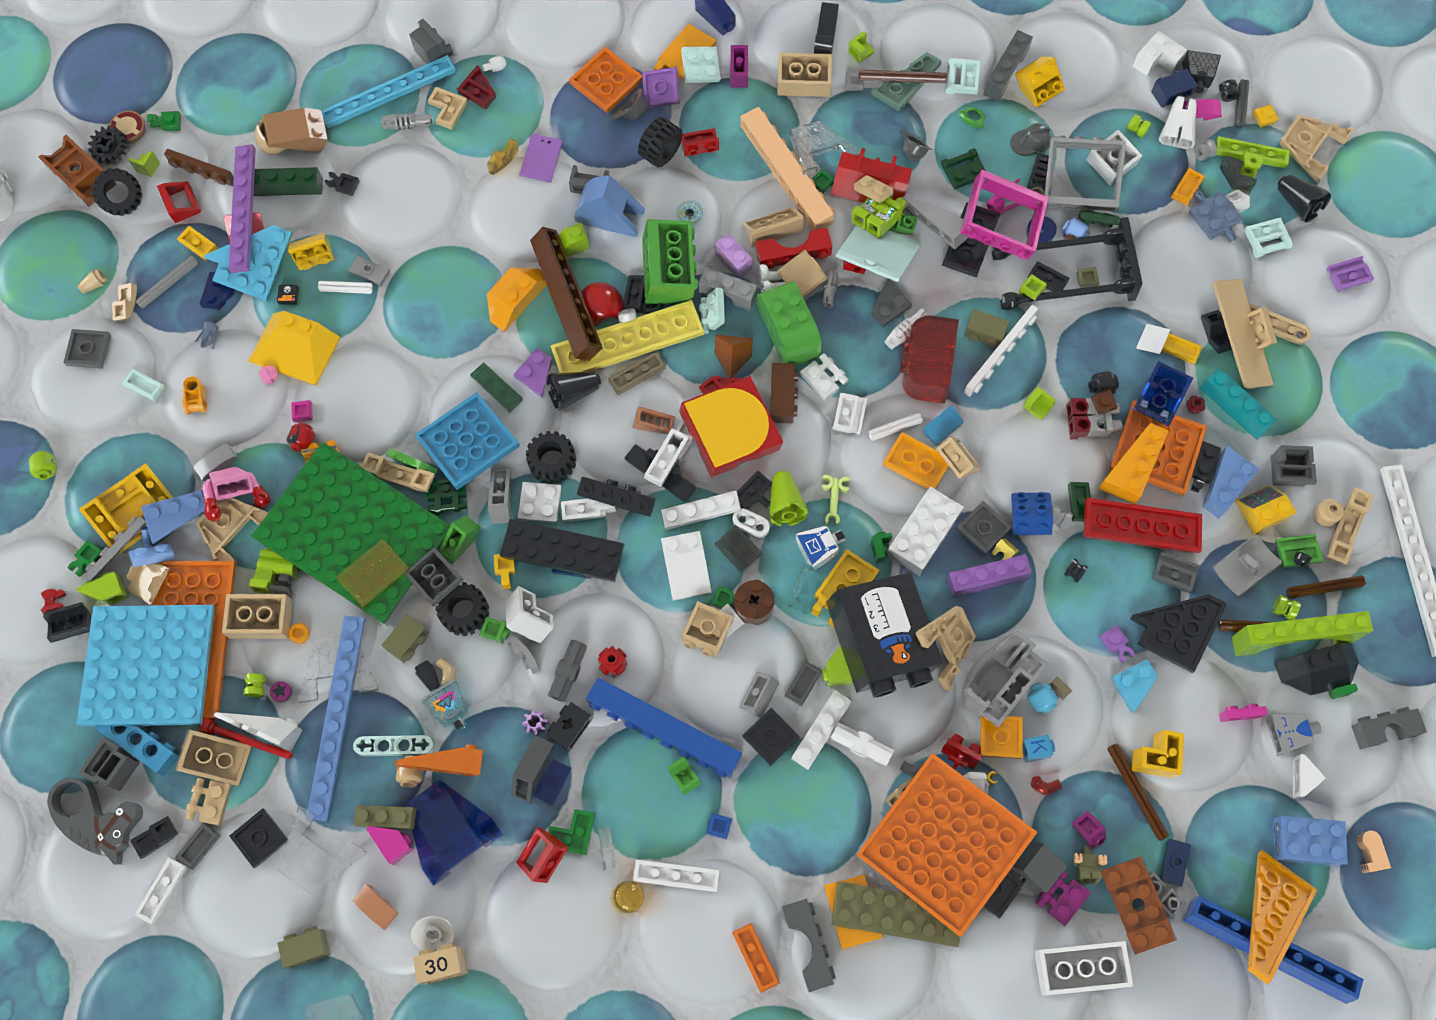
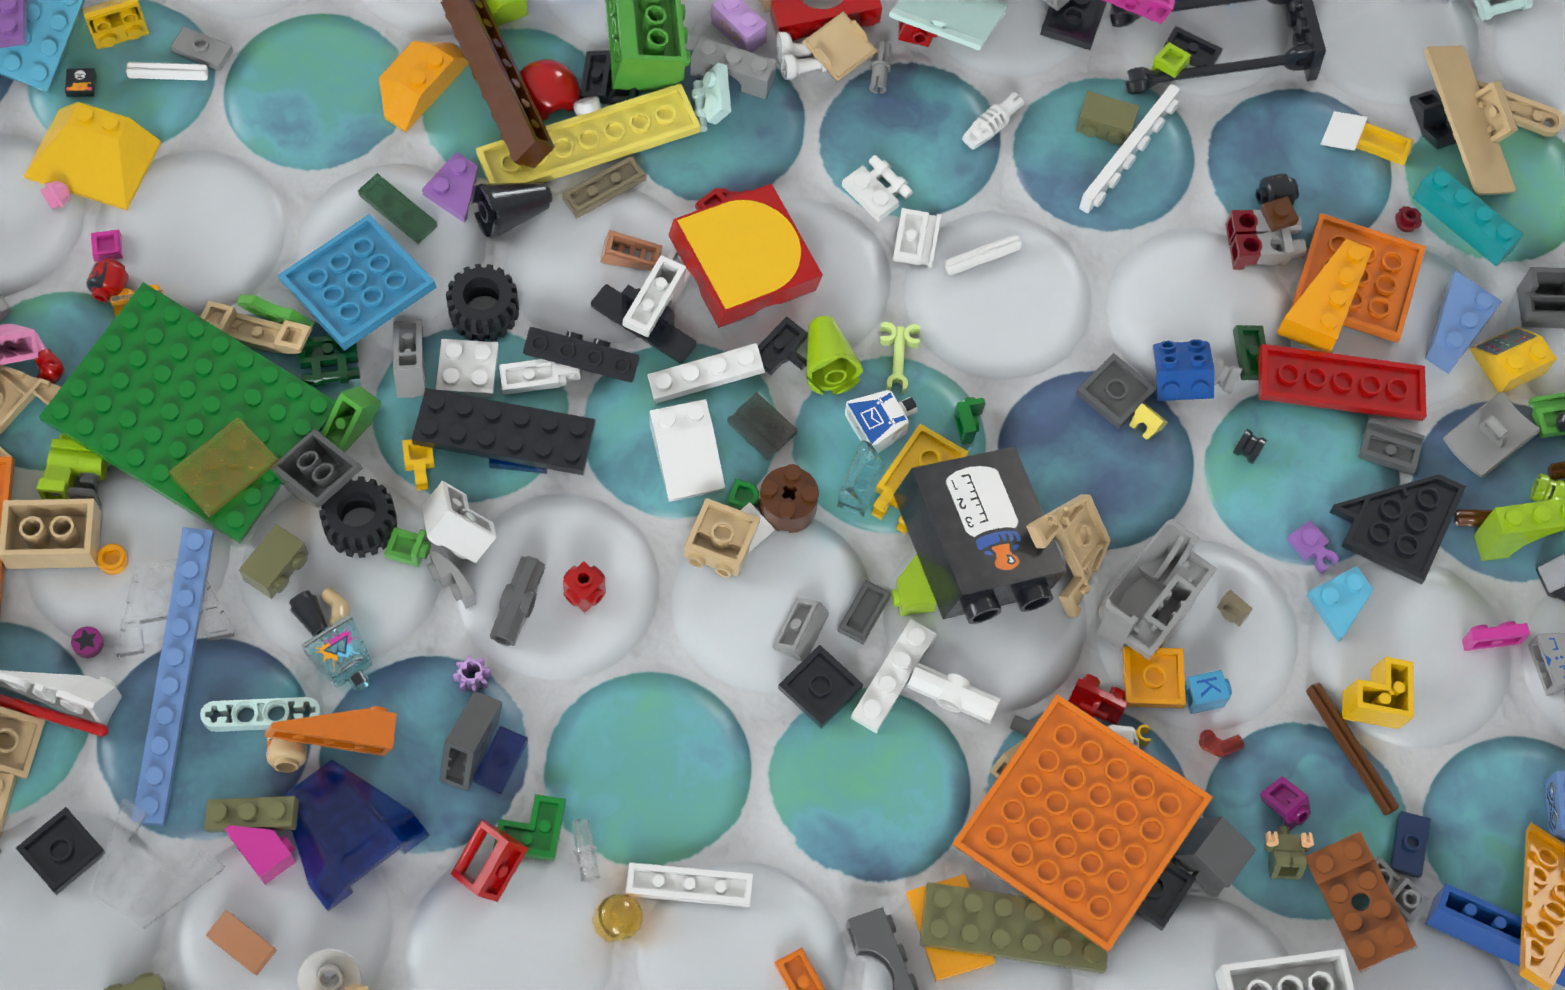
camera: 10 degrees left, 5 degrees down
lime wheel [243,673,266,697] -> none
black brick [547,702,593,752] -> none
blue brick [586,678,742,778] -> none
bright green bracket [667,757,701,795] -> none
blue tile [707,813,732,840] -> none
dark orange slope [714,335,753,378] -> none
white plate [733,509,770,538] -> none
bright green brick [757,281,821,367] -> none
reddish brown brick [770,363,798,423] -> none
dark grey wing [871,279,912,327] -> none
light orange plate [883,432,949,490] -> none
white brick [887,486,964,576] -> none
clear red brick [900,315,959,404] -> none
dark azure slope [923,405,964,446] -> none
tan tile [936,437,981,479] -> none
medium lavender brick [946,554,1032,598] -> none
lime panel [1023,387,1056,420] -> none
medium azure head [1027,682,1058,714] -> none
magenta plate [1035,871,1091,926] -> none
olive plate [1076,267,1100,288] -> none
clear blue slope [1133,361,1194,427] -> none
black plate [1191,441,1221,493] -> none

